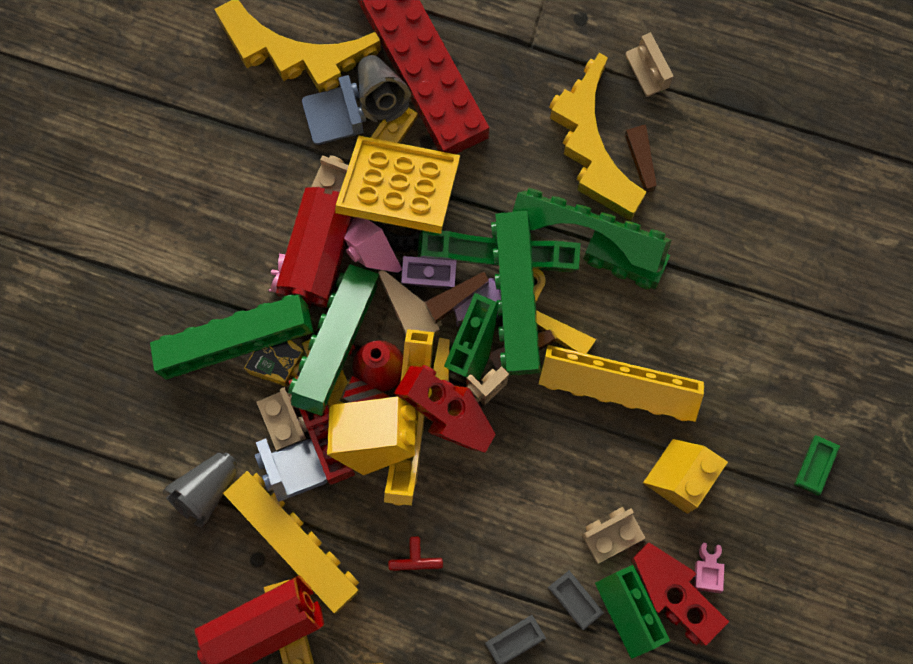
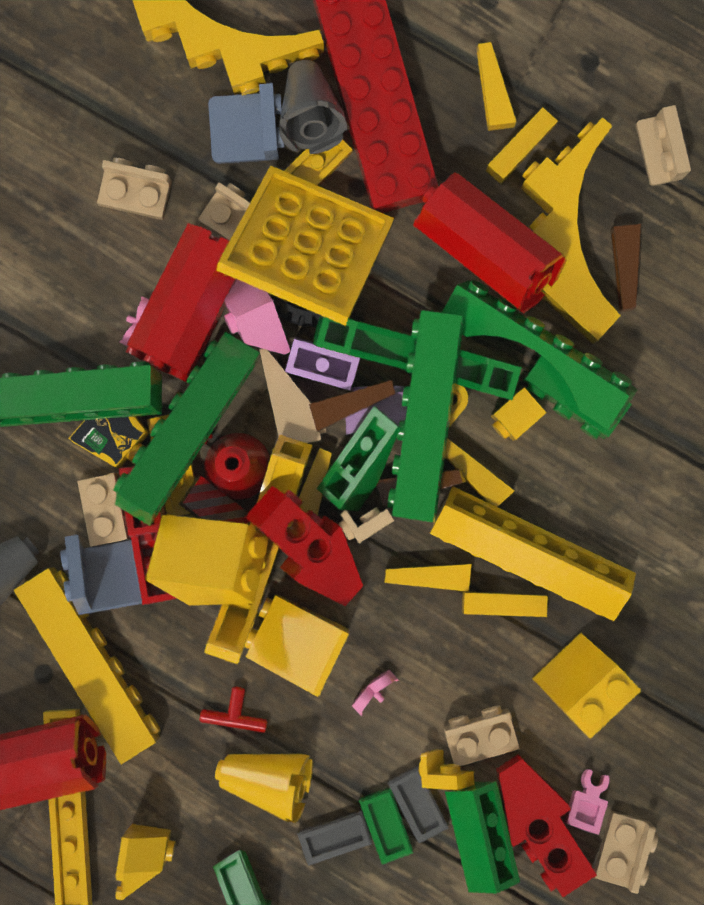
camera: 10 degrees right, 10 degrees up
none -> tan bracket [97,158,172,220]
none -> yellow cone [215,754,313,823]
none -> yellow slope [245,594,349,697]
none -> bright pink piece [352,670,399,716]
none -> green tile [359,787,414,865]
none -> yellow piece [384,564,471,592]
none -> red brick [413,172,567,314]
none -> yellow bracket [419,749,474,790]
none -> yellow piece [462,592,548,617]
none -> yellow piece [476,42,516,131]
none -> yellow piece [486,107,558,184]
none -> yellow brick [491,388,547,441]
none -> tan bracket [594,810,658,894]

